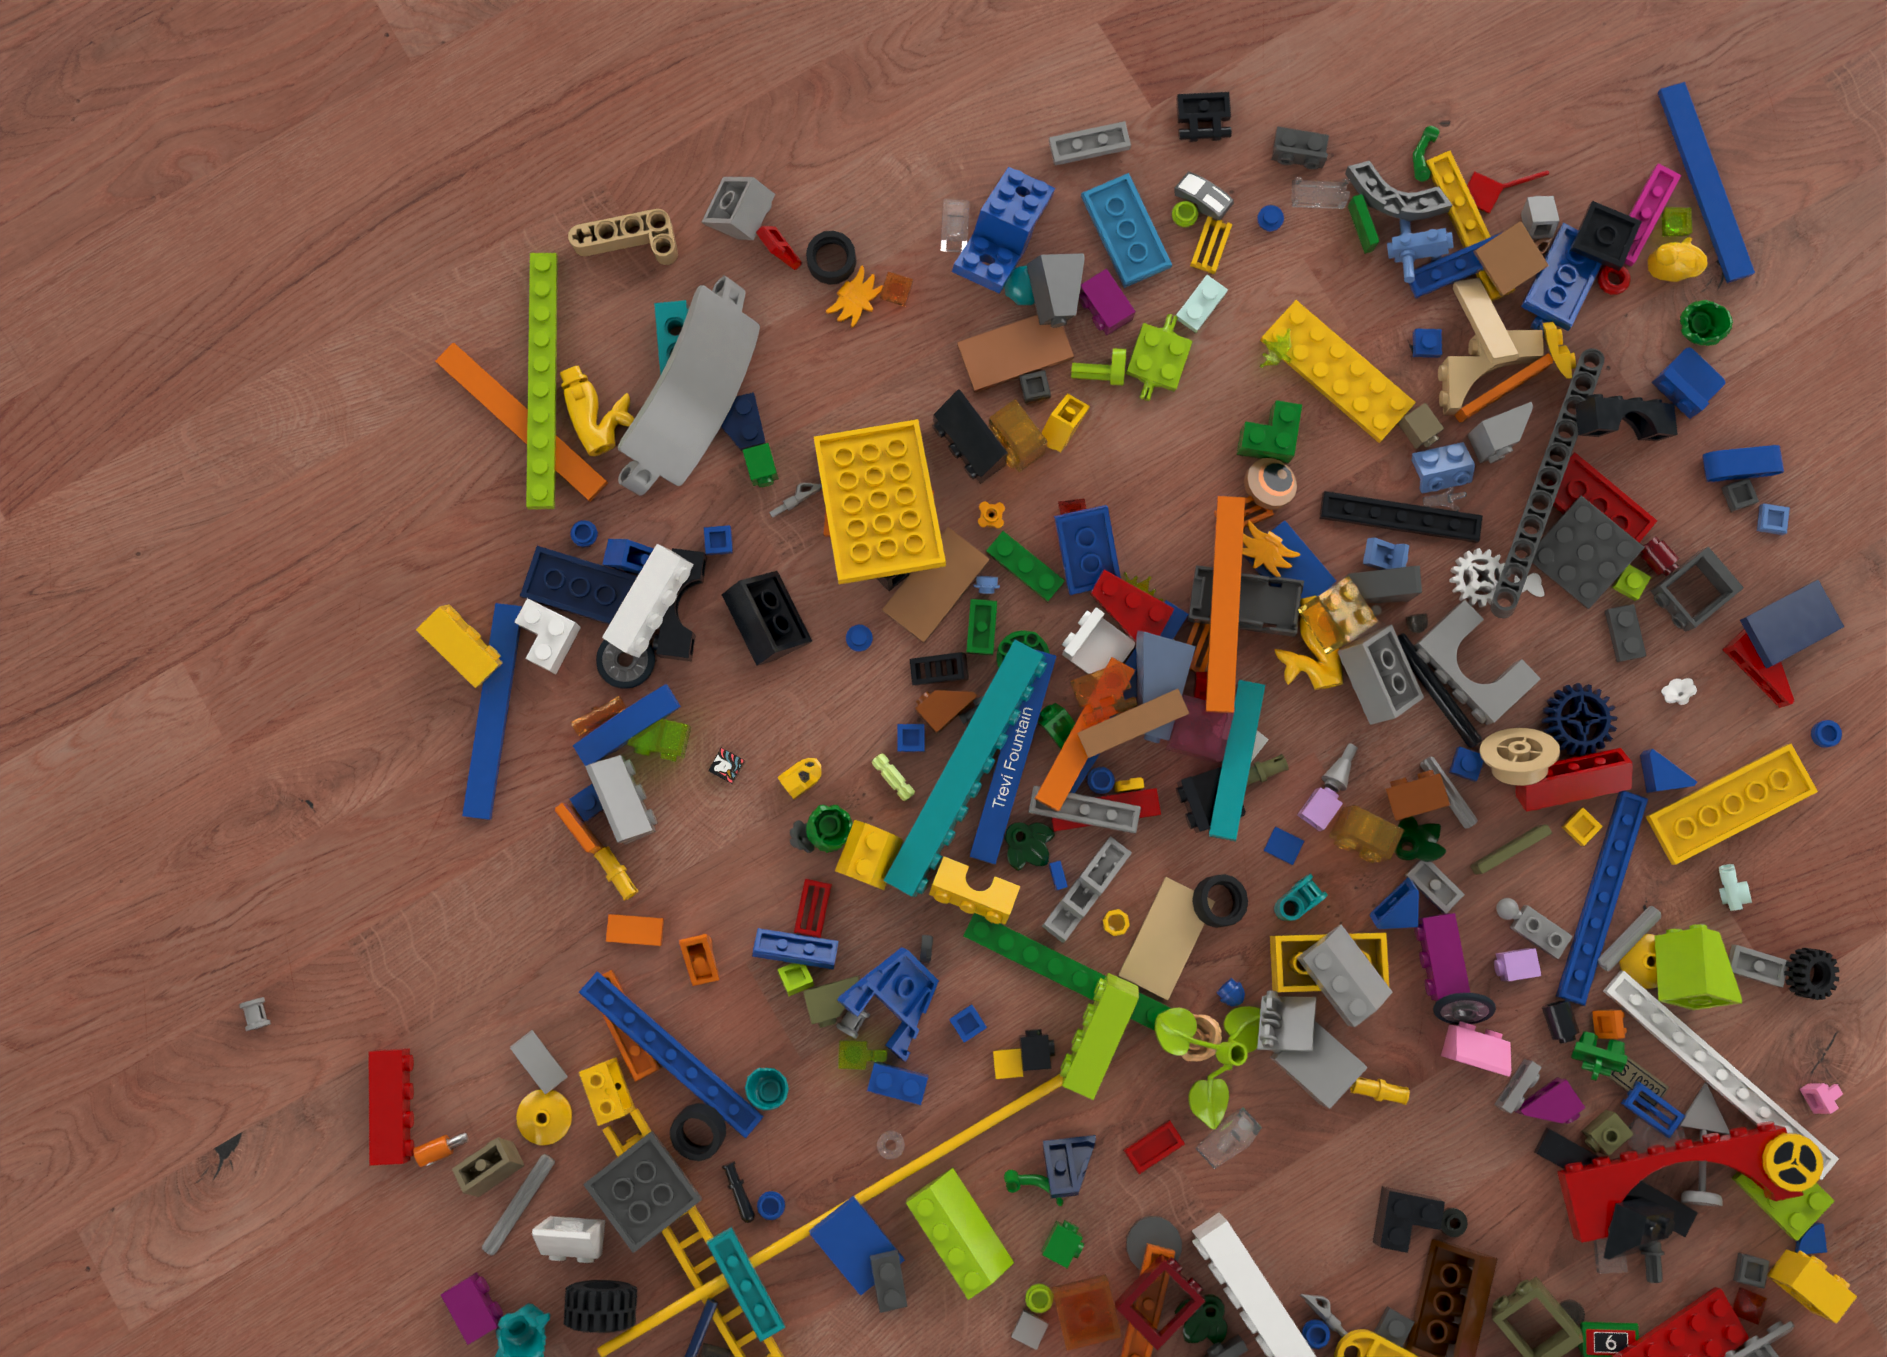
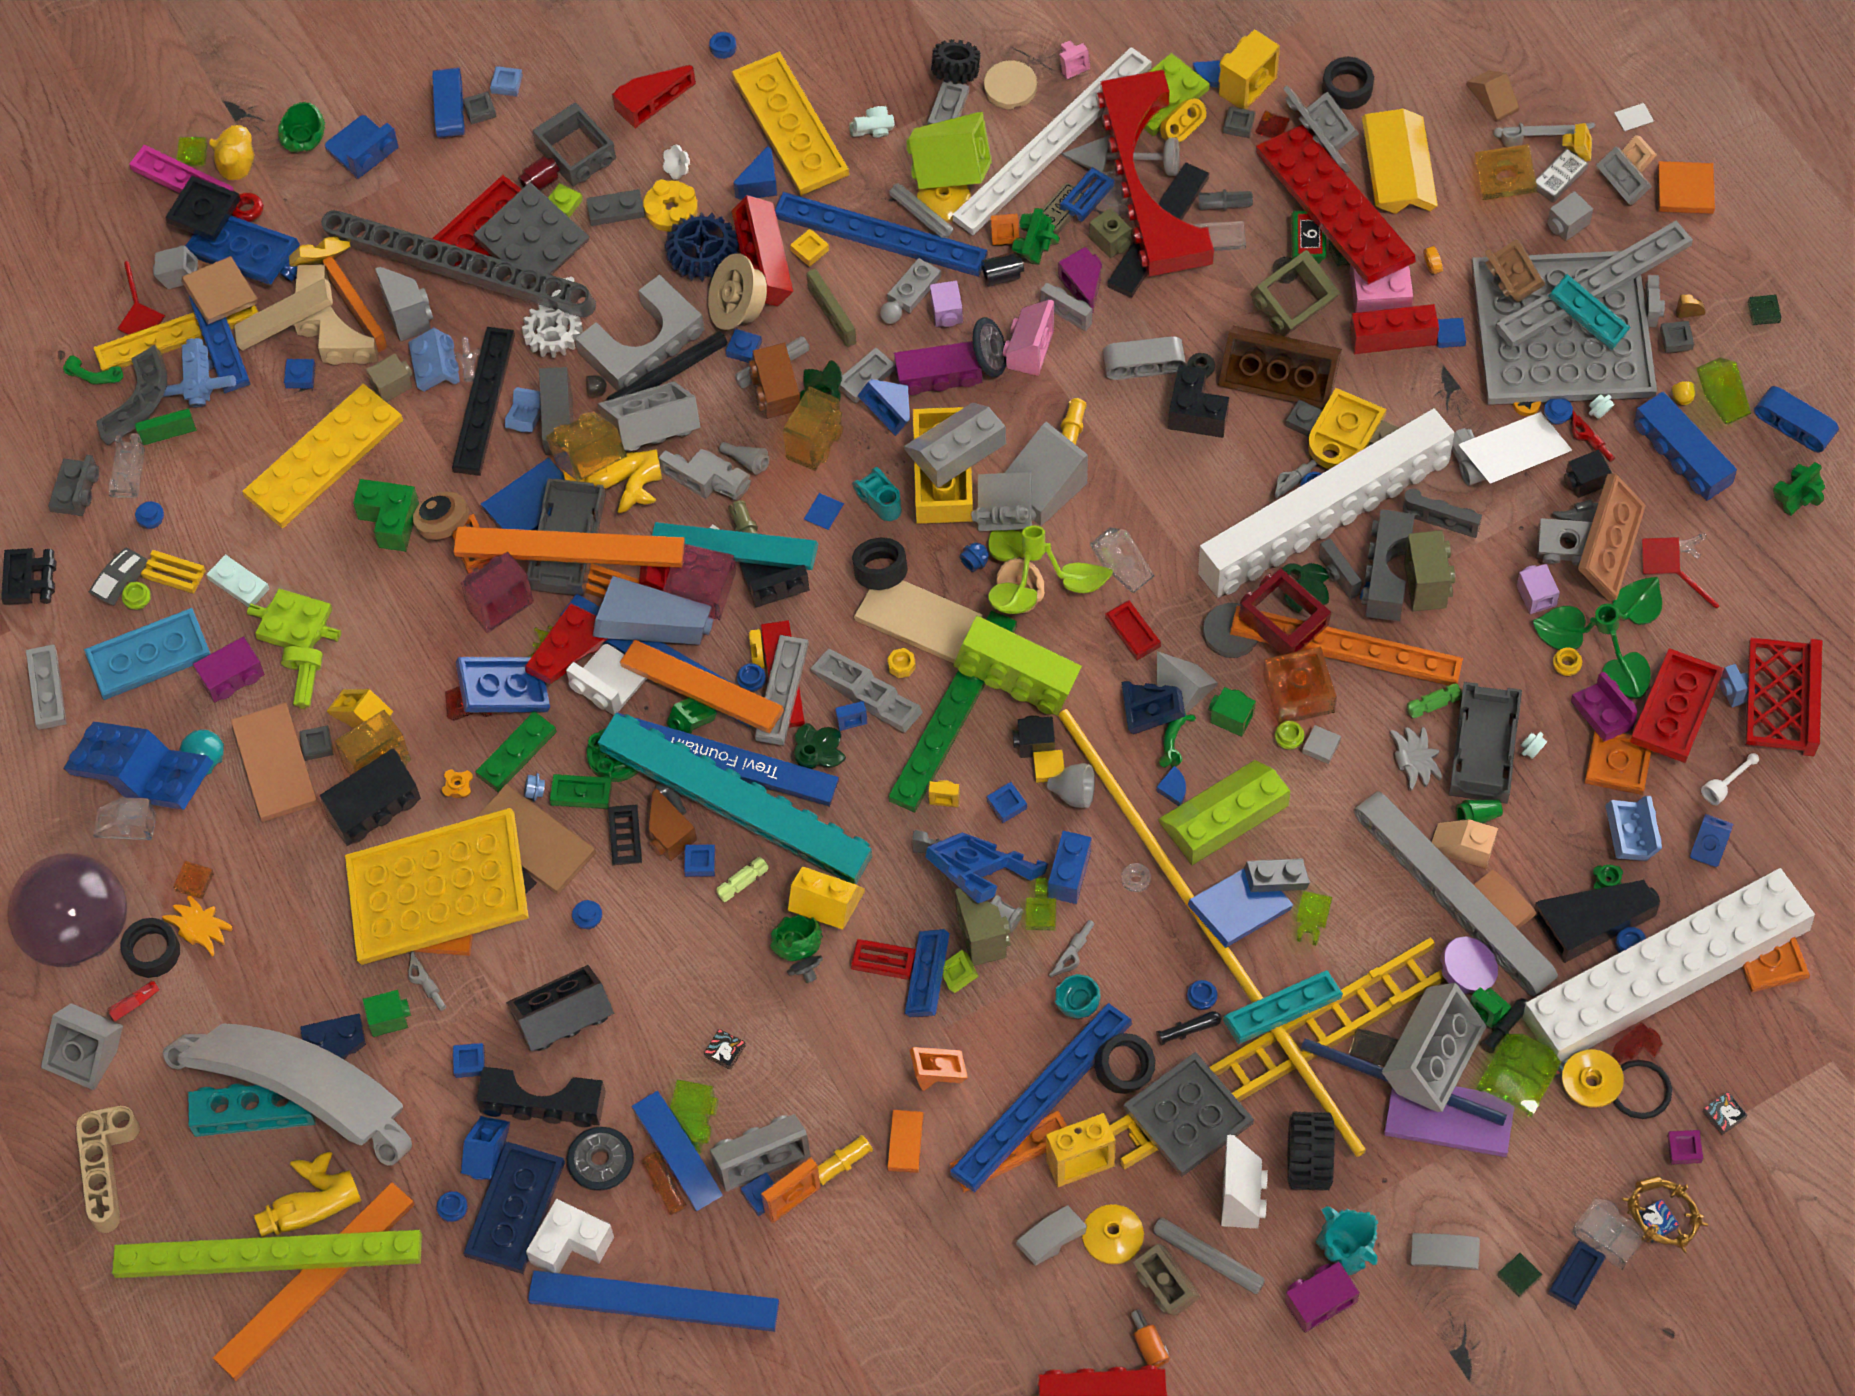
camera: 85 degrees left, 20 degrees down
yellow wedge [416,604,503,688] -> none
white brick [602,544,694,658] -> none
yellow rock [777,758,821,800] -> none
yellow arch [929,856,1020,925] -> none
slope [1026,253,1085,328] -> none
clear orange plate [1070,662,1138,725] -> none
medium nougat tile [1077,689,1189,758] -> none
light orange piece [1242,521,1300,577] -> none
clear neon green piece [1260,328,1292,368] -> none
lavender brick [1297,787,1343,831] -> none
black arch [1575,394,1678,441] -> none
black slope [1603,1198,1675,1260] -> none
blue tile [1657,82,1755,283] -> none
dark blue tile [1740,580,1844,668] -> none
yellow tile [1763,1133,1823,1191] -> none
none -> piece [7,853,127,967]
none -> clear pink brick [461,551,534,634]
none -> yellow plate [643,179,698,232]
none -> light grey plate [659,449,751,500]
none -> yellow plate [929,780,960,808]
none -> tan tile [984,60,1037,109]
none -> light grey helmet [1047,763,1095,808]
none -> light grey hand [1049,920,1095,977]
none -> light grey beam [1103,337,1186,380]
none -> blue tile [1156,766,1186,806]
none -> light grey slope [1157,651,1218,714]
none -> yellow plate [1160,98,1206,142]
none -> clear neon green plate [1296,891,1332,946]

